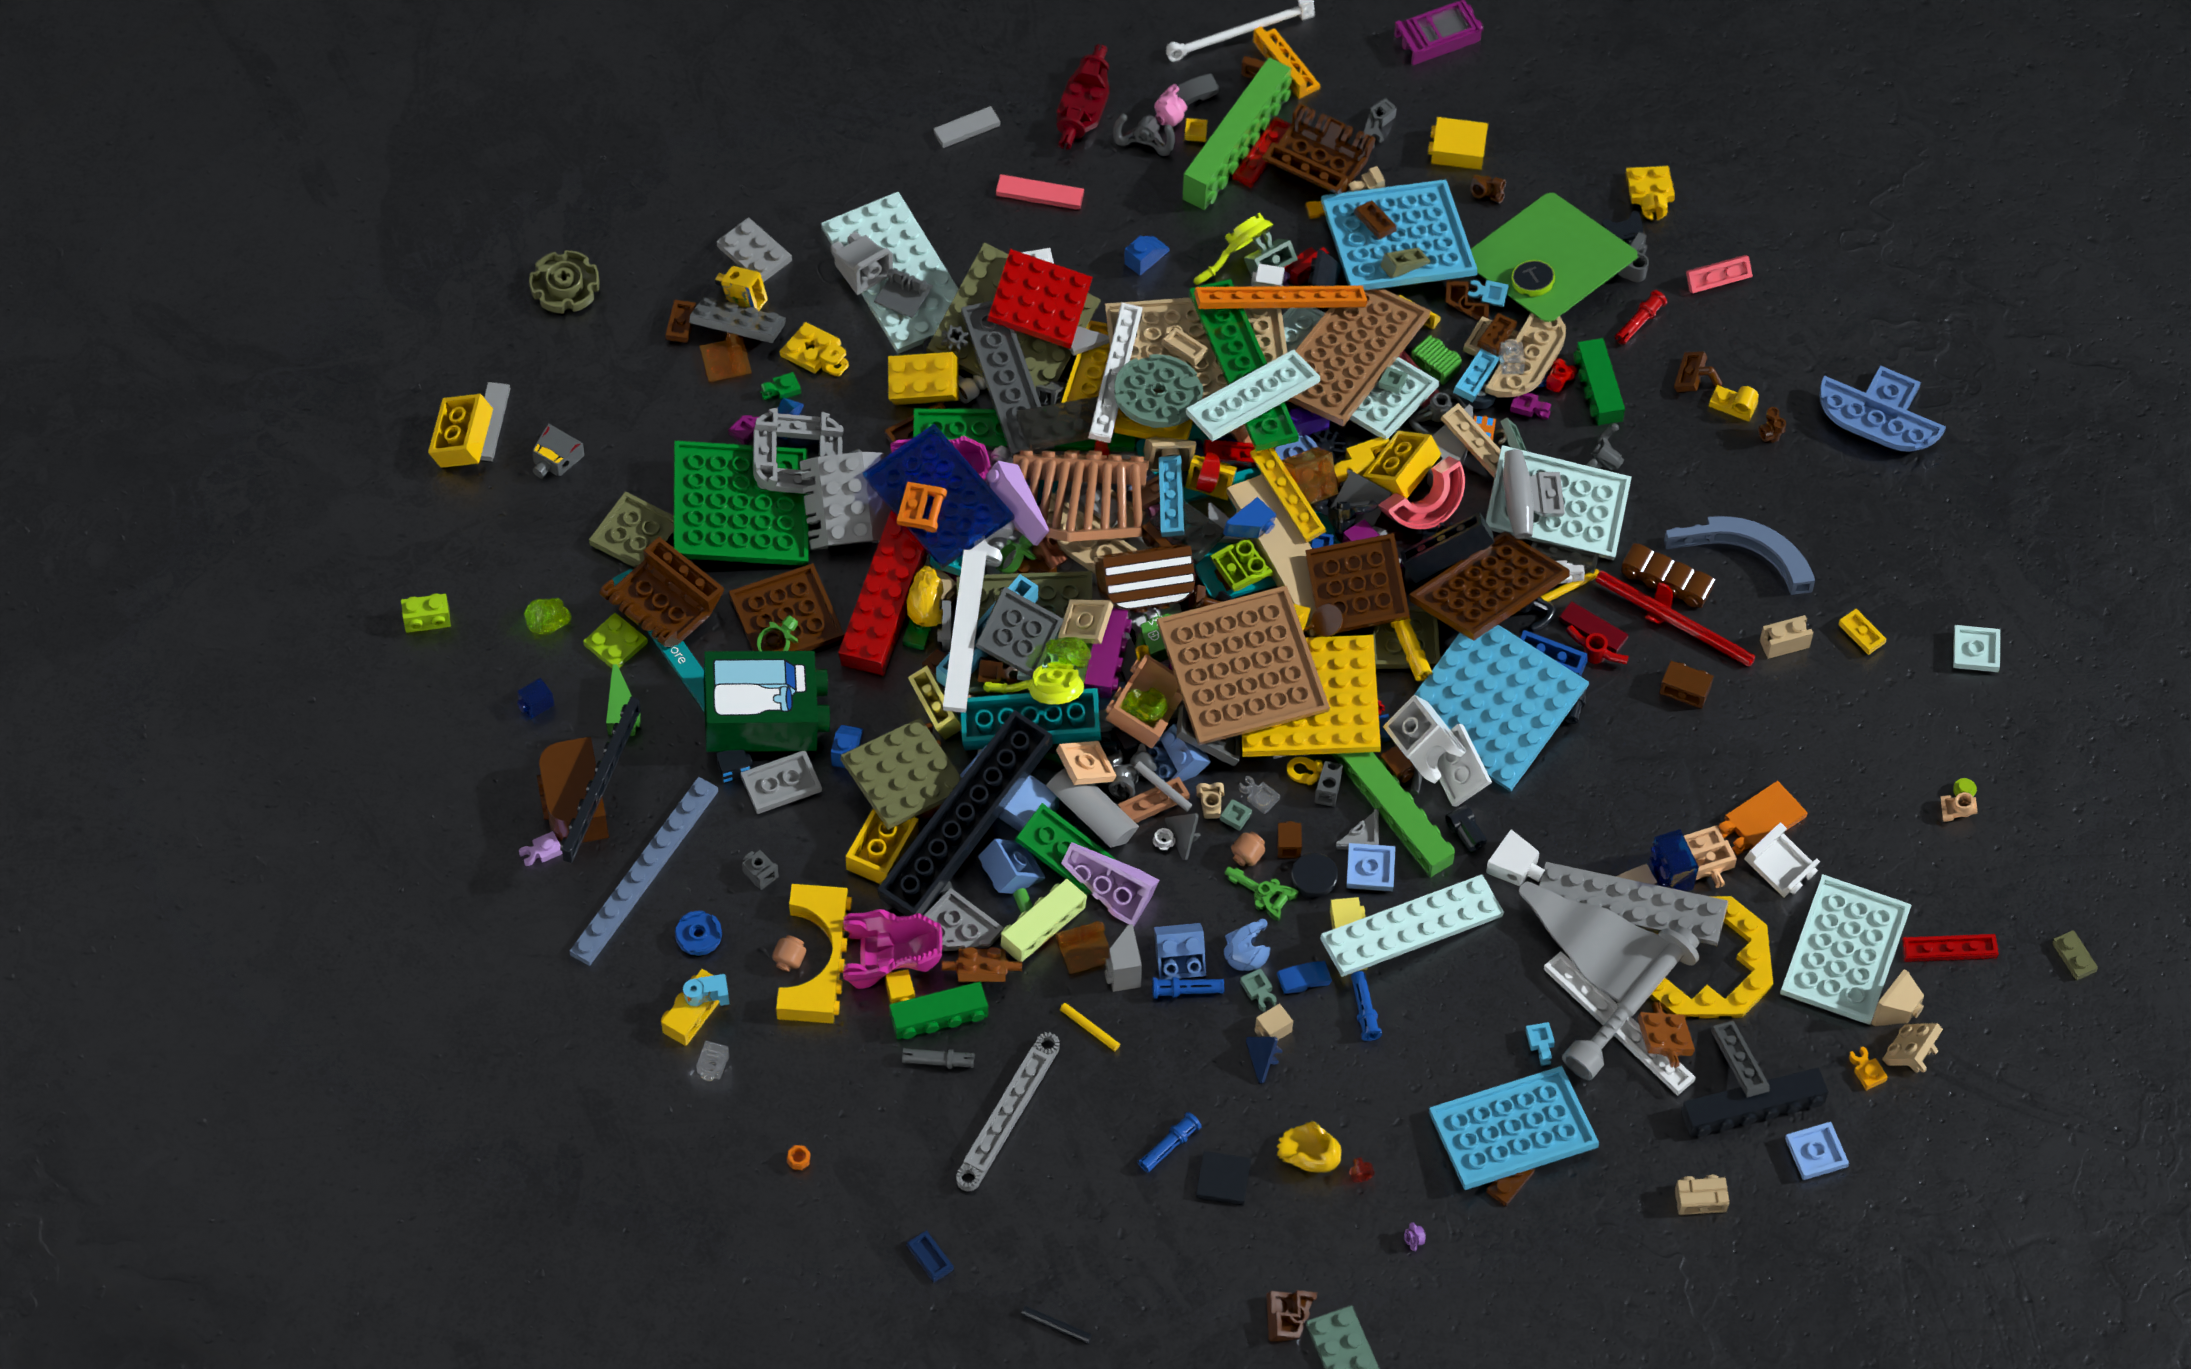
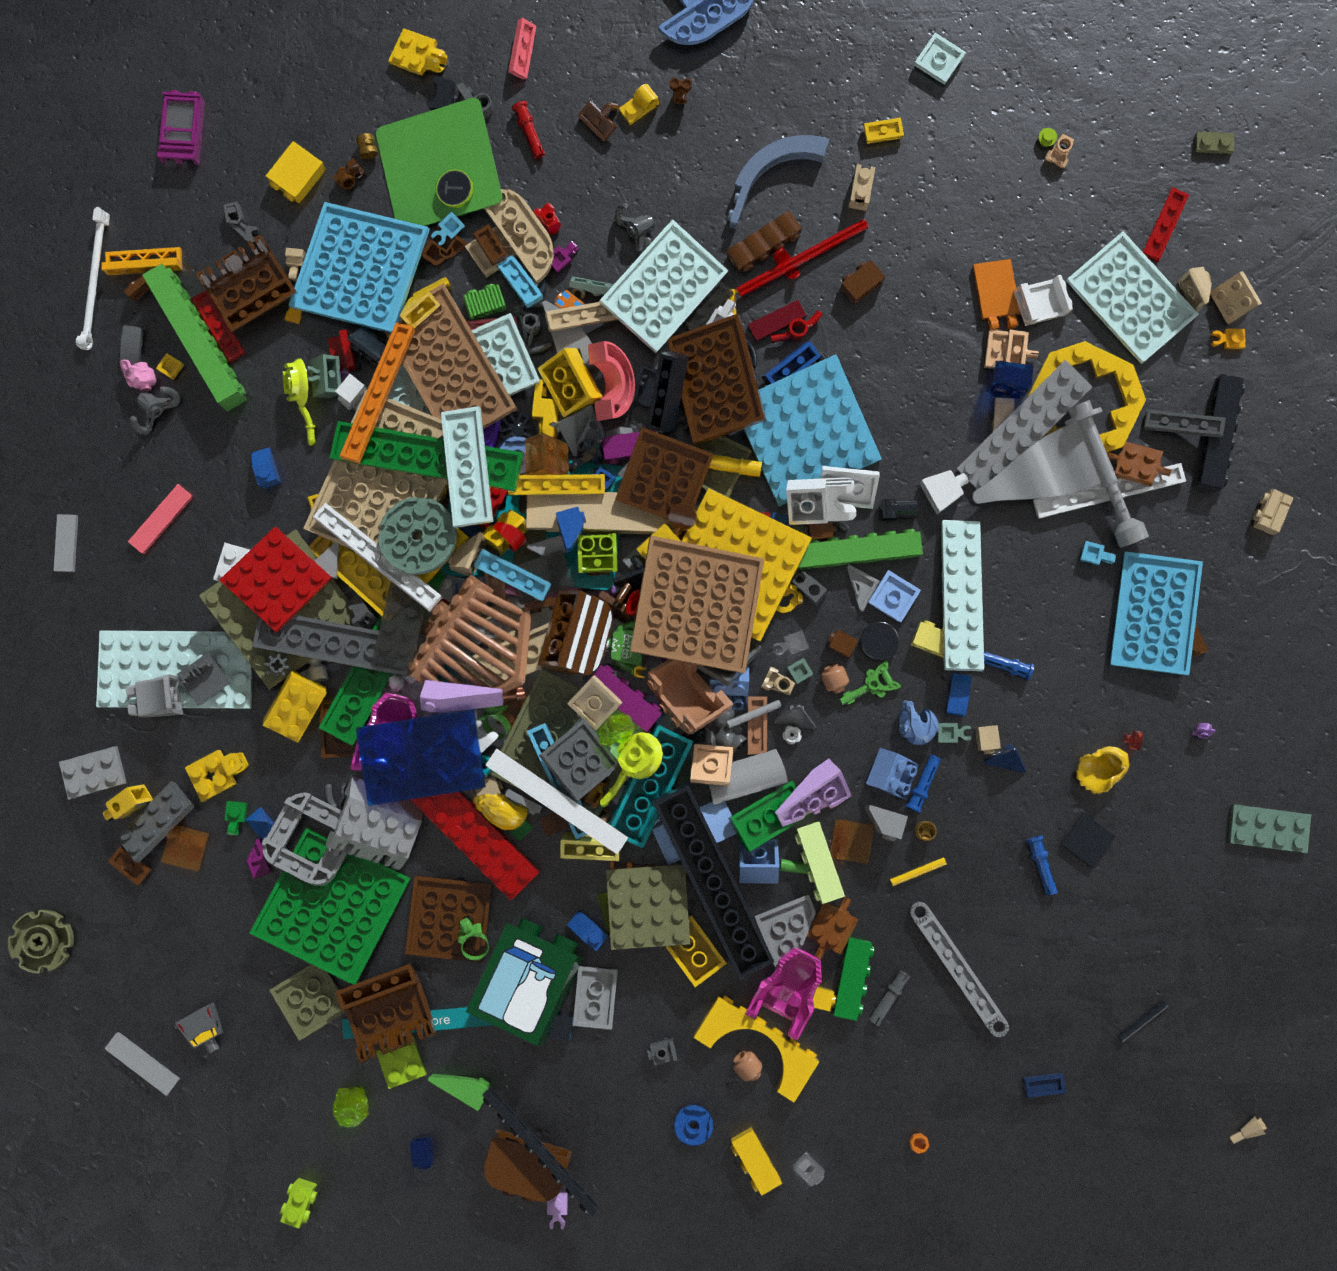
camera: 60 degrees left, 25 degrees up
yellow brick [428,394,493,468] -> none
sand blue plate [570,777,718,966] -> none
medium azure leg [683,974,730,1006] -> none
orange plate [897,482,947,533] -> none
dark red plate [1057,44,1109,150] -> none
clear neon green hair [1121,687,1168,722] -> none
tan tile [1161,328,1209,366] -> none
reddish brown slope [1266,1291,1317,1341] -> none
reddish brown plate [1354,200,1397,239] -> none
sand green plate [1379,367,1408,395] -> none
olive slope [1380,247,1430,278] -> none
clear brick [1499,339,1526,374] -> none
light grey plate [1503,449,1565,539] -> none
green brick [1573,338,1625,425] -> none
light blue plate [1785,1122,1849,1180] -> none
none -> pearl gold wheel [356,133,378,159]
none -> yellow slope [399,290,440,329]
none -> pearl gold wheel [915,821,937,841]

